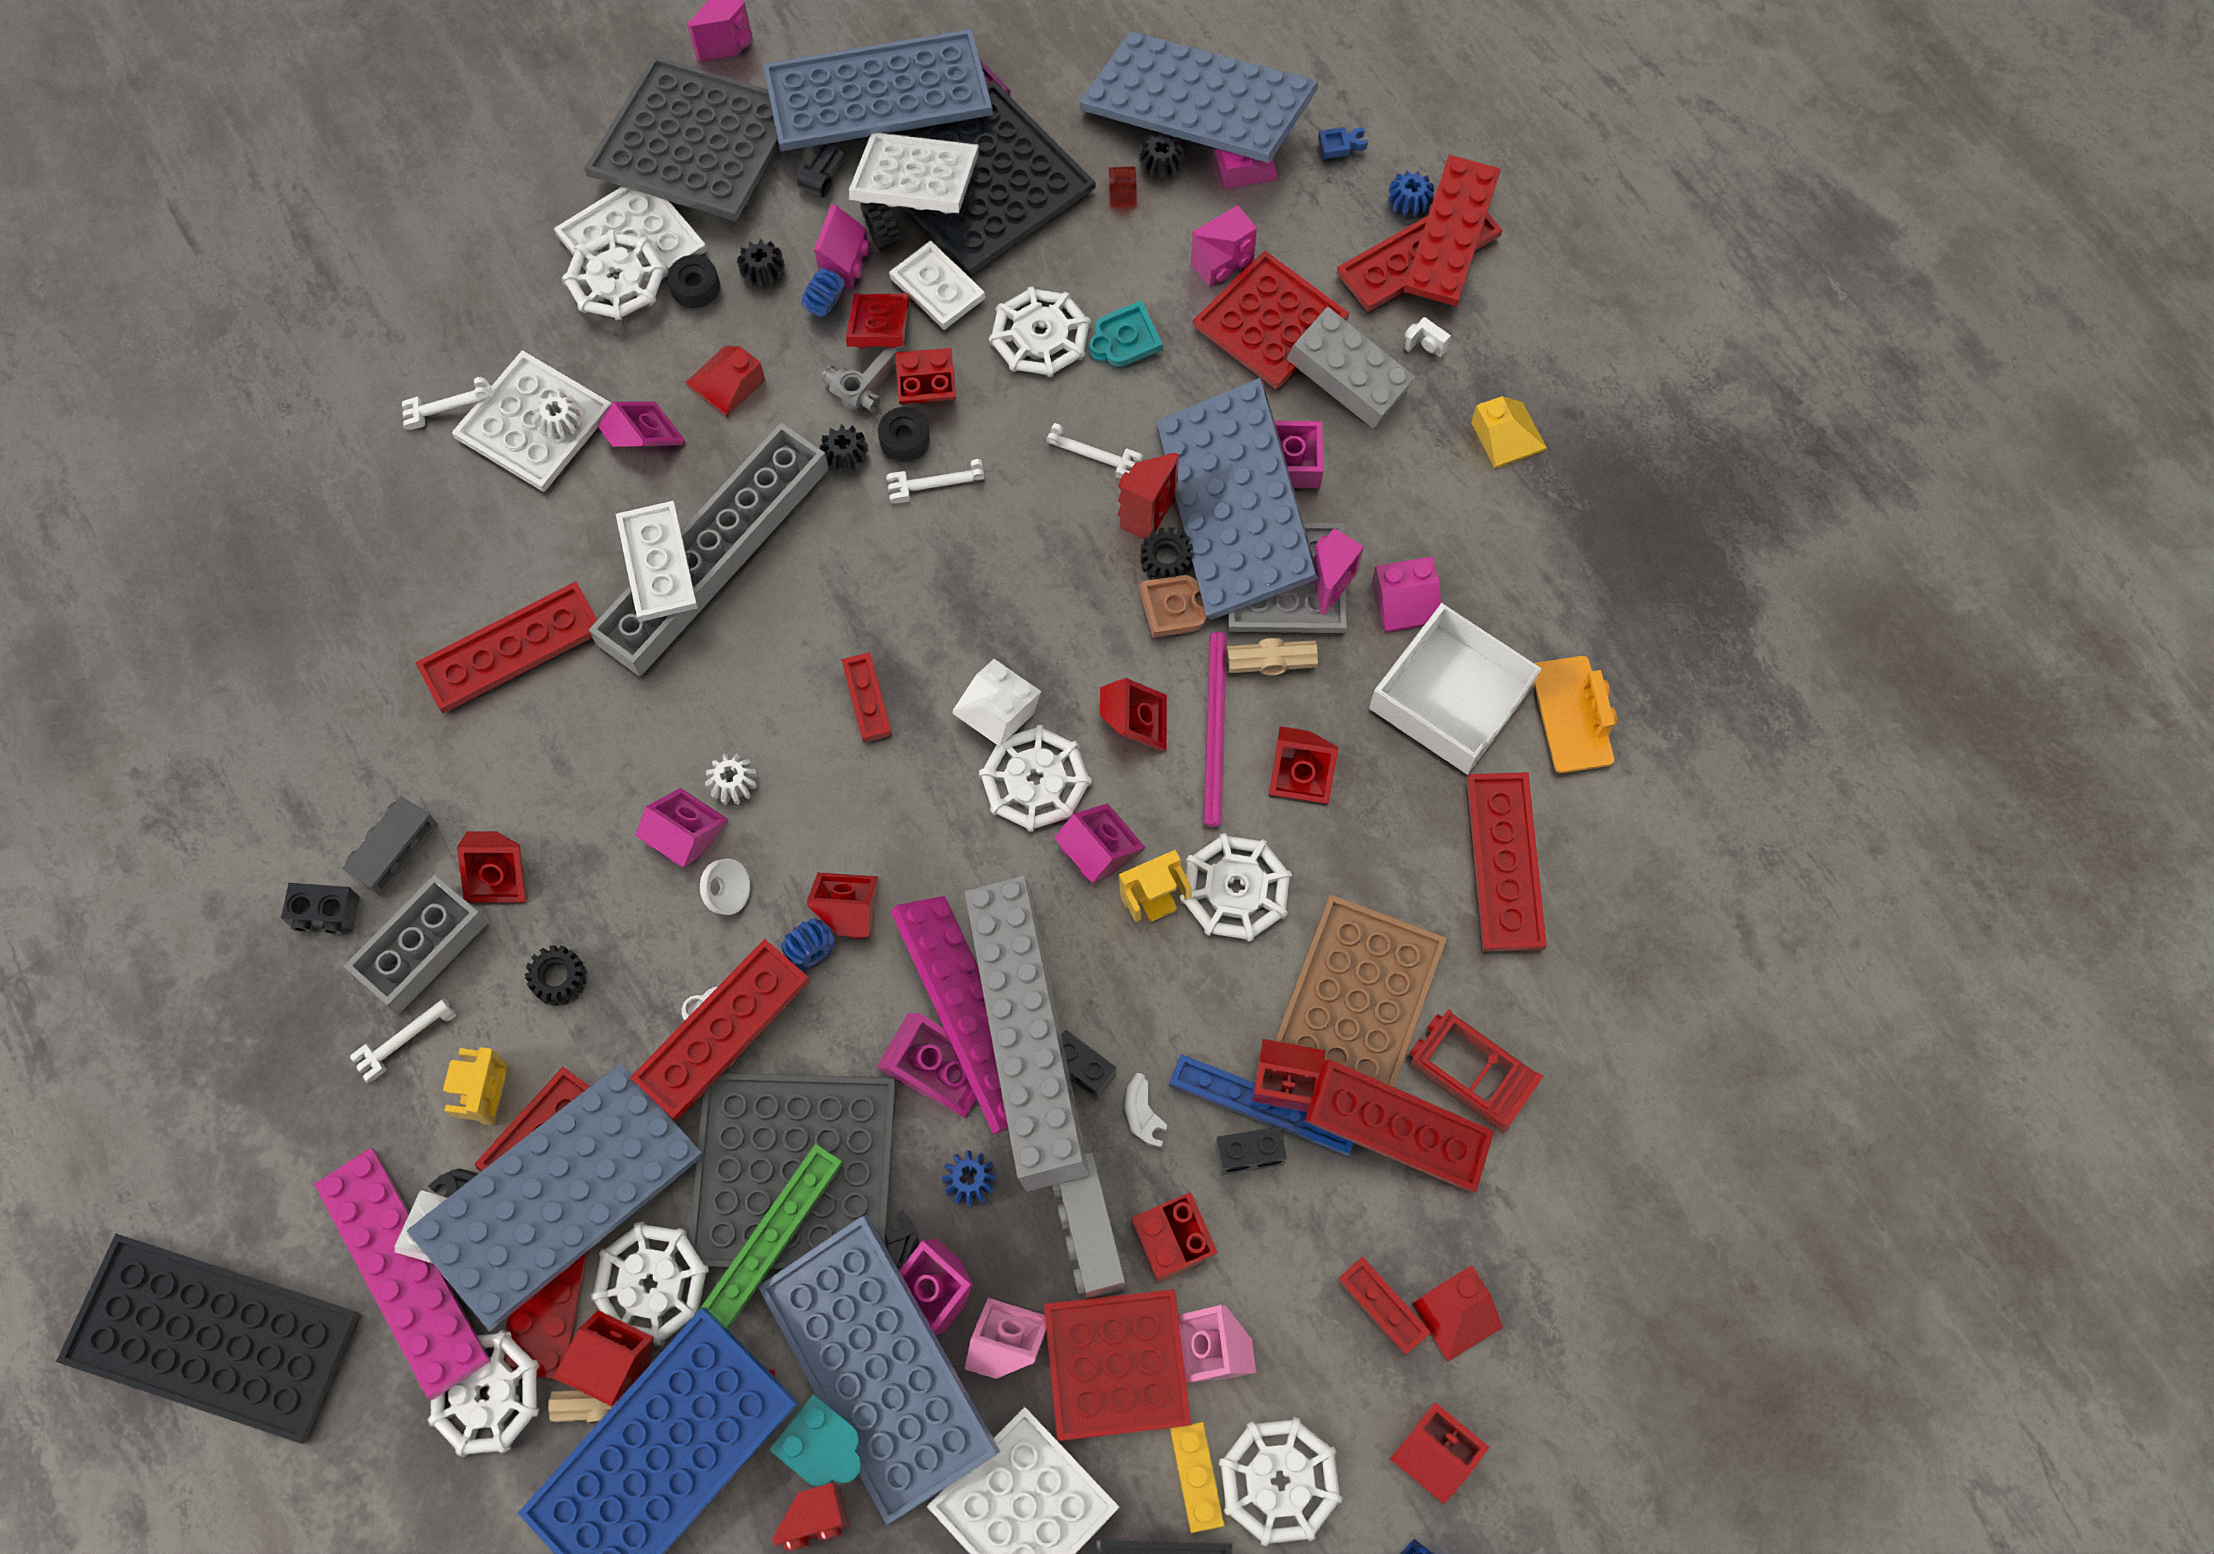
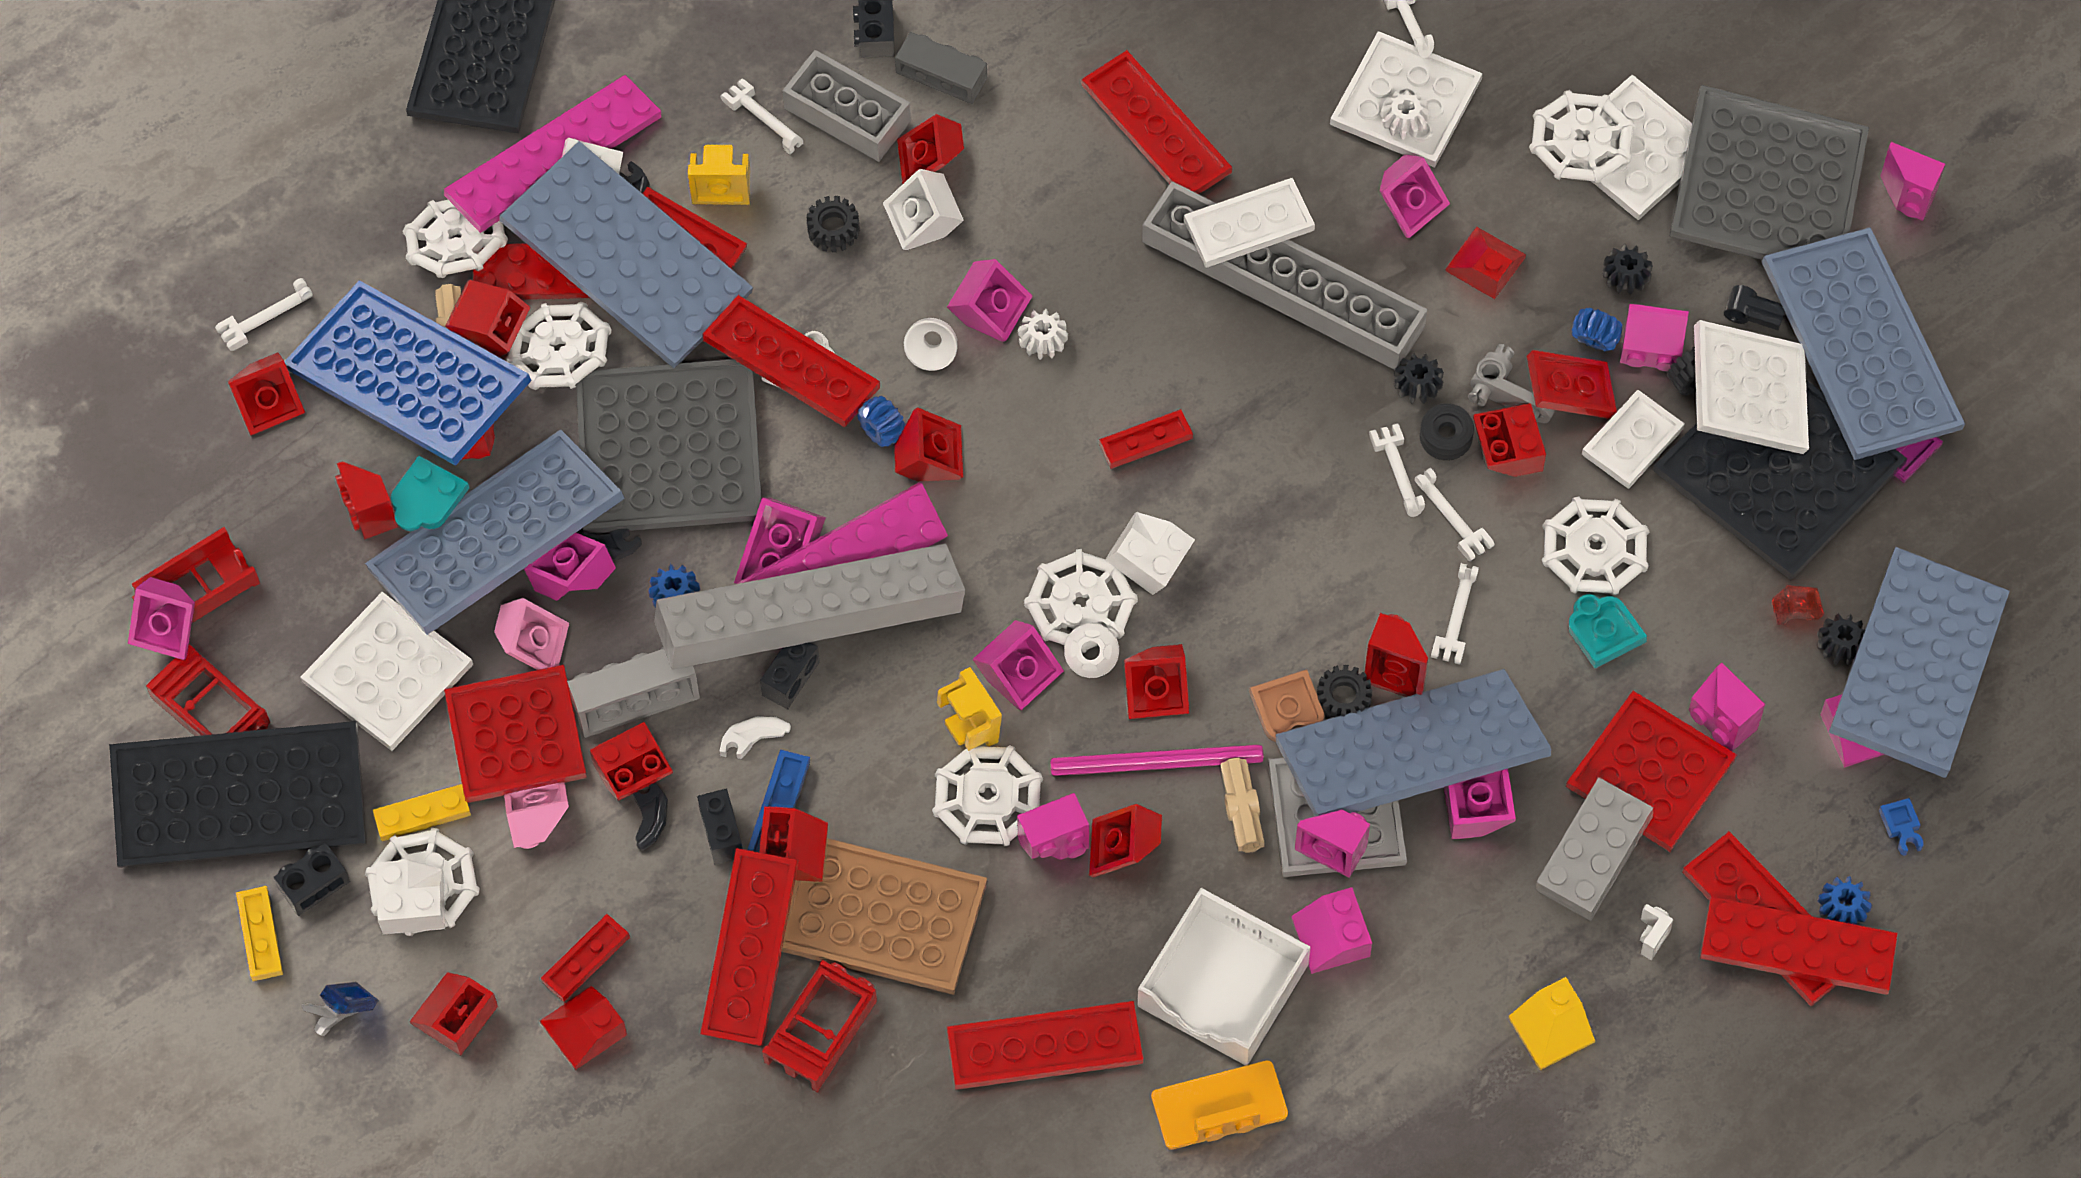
camera: 85 degrees right, 5 degrees down
black tyre [668,255,720,308] -> none
bright green plate [699,1144,843,1330] -> none
none -> white slope [376,860,445,934]
none -> black piece [633,783,668,851]
none -> white slope [883,169,964,250]
none -> dark pink slope [1017,793,1089,860]
none -> white piece [1064,623,1119,678]
none -> white hinge [1414,468,1495,561]

